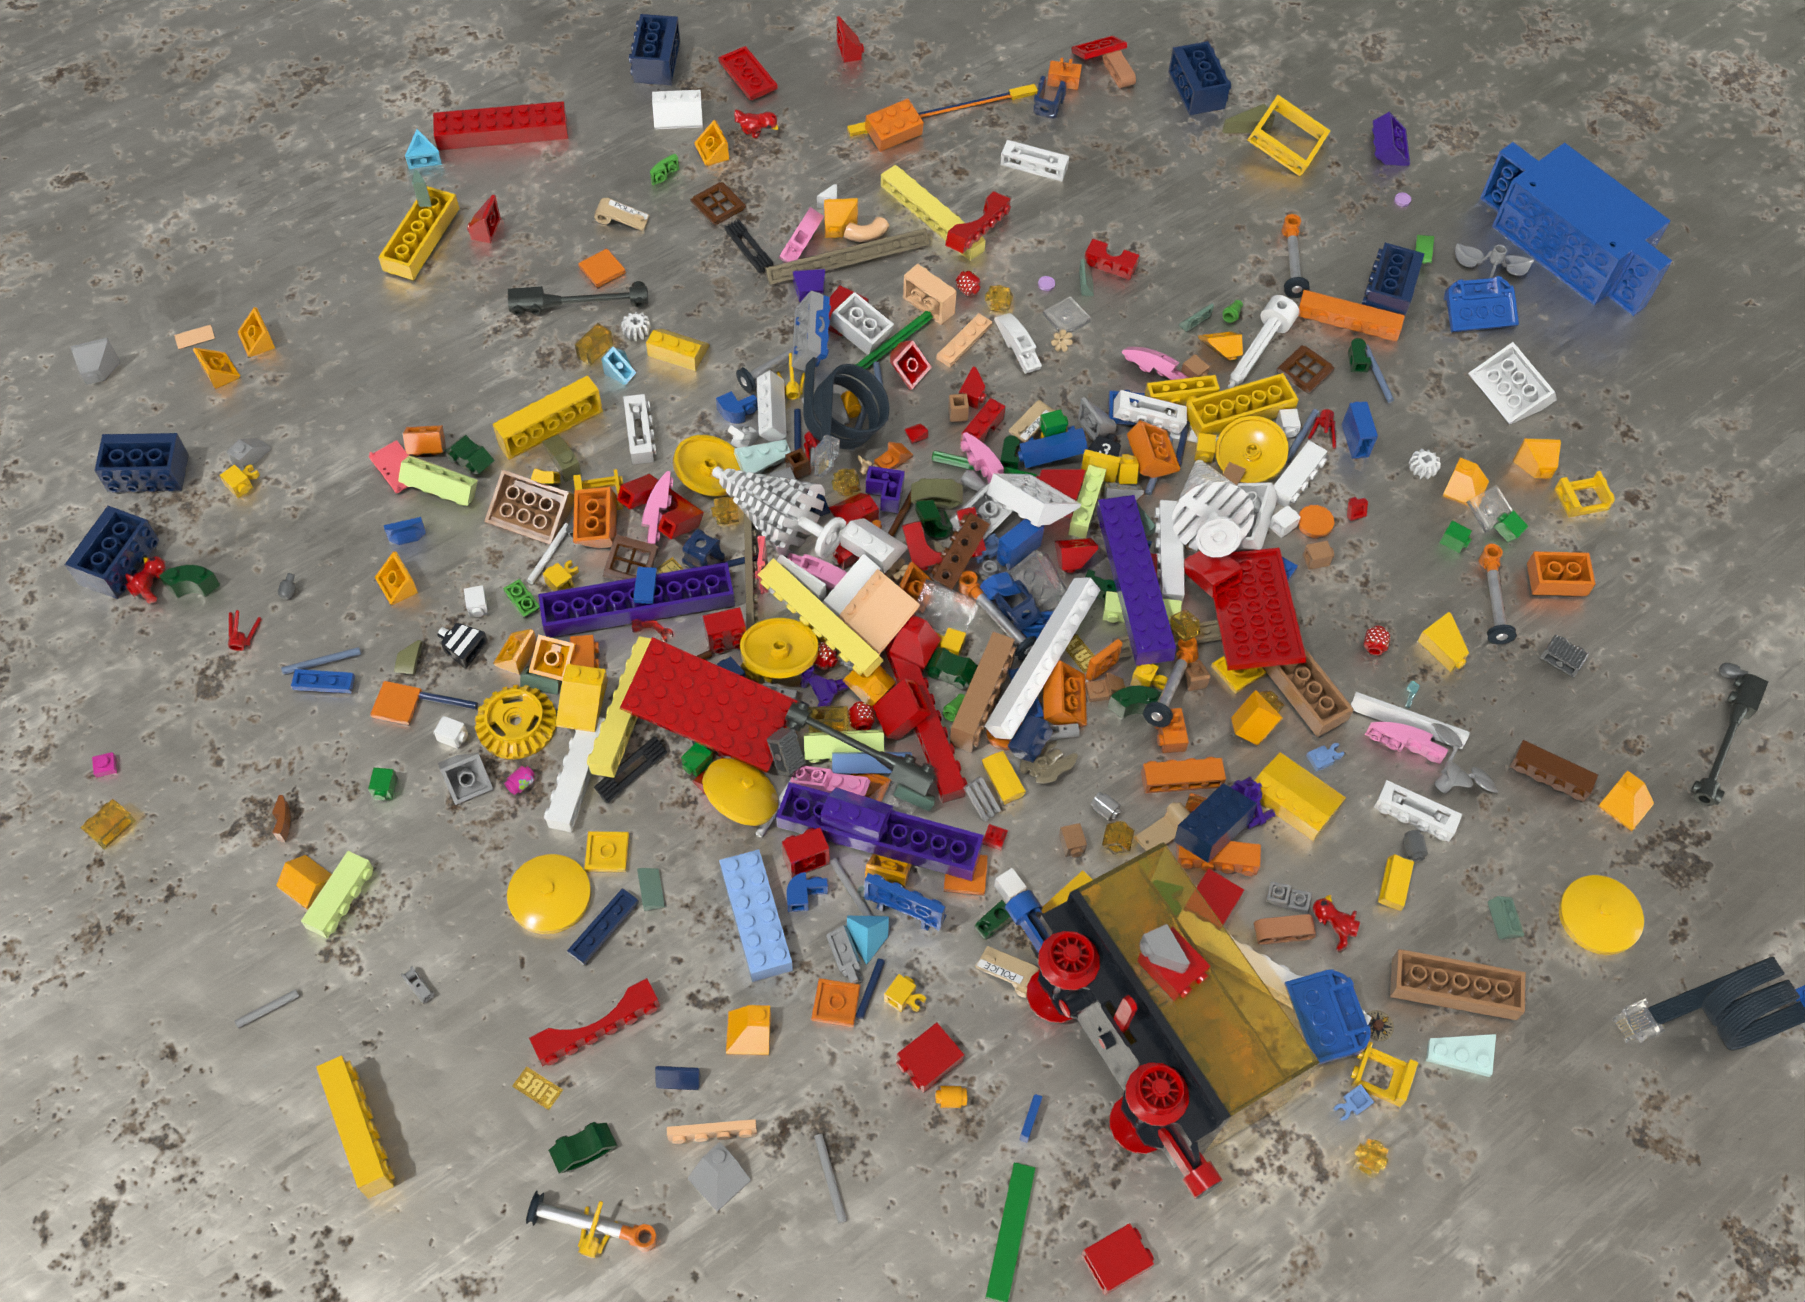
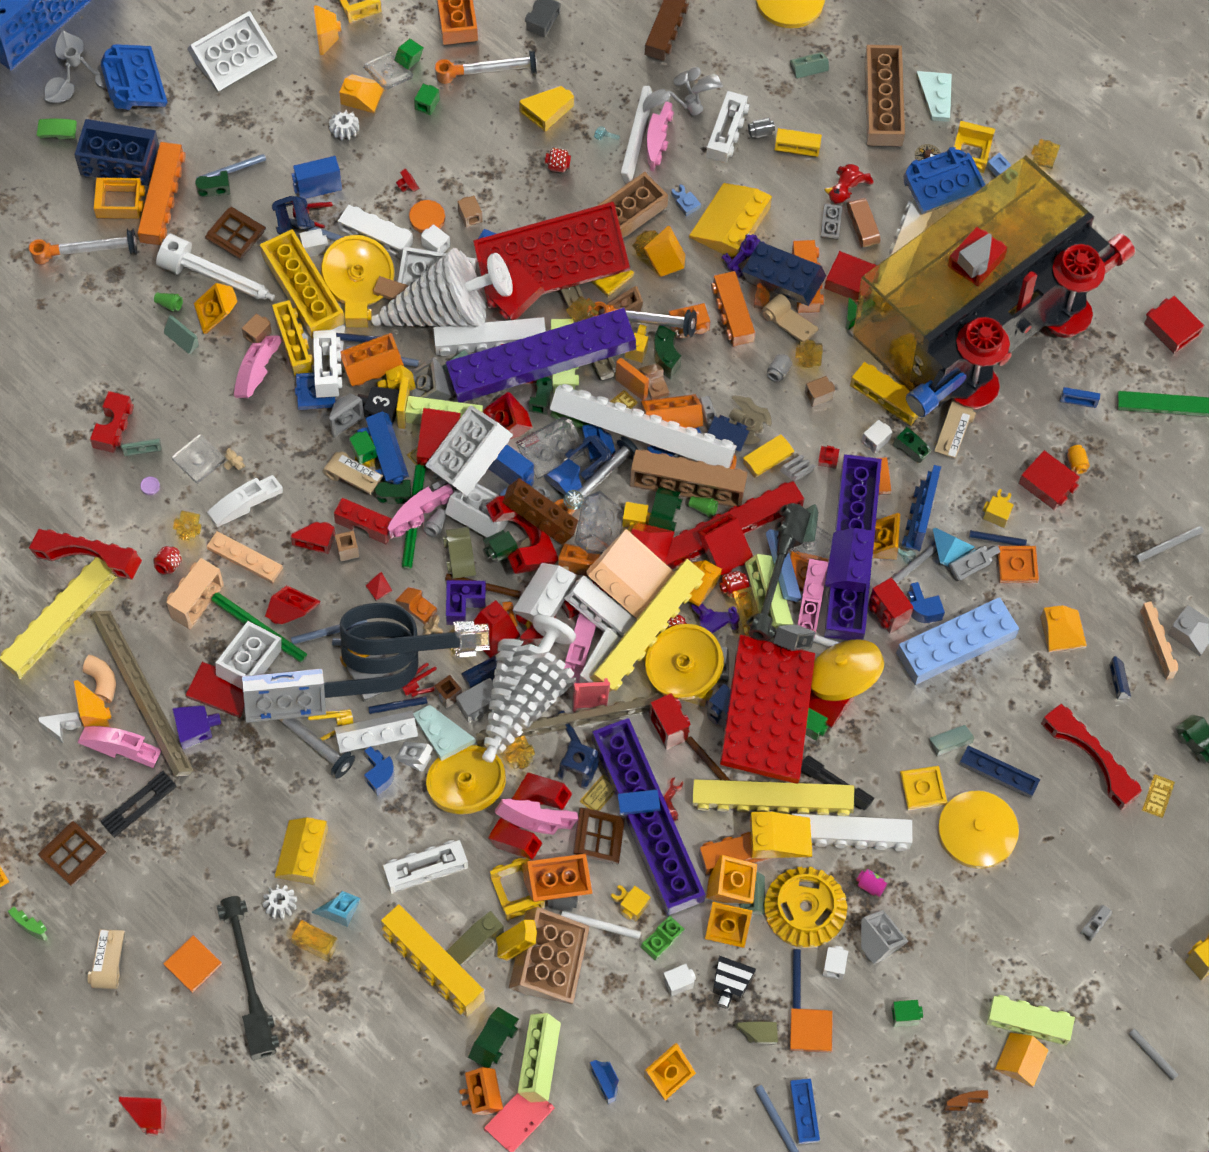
camera: 100 degrees left, 5 degrees up
none -> light orange window [94,178,145,219]
none -> dark blue piece [272,196,315,235]
none -> clear light blue tile [564,490,584,510]

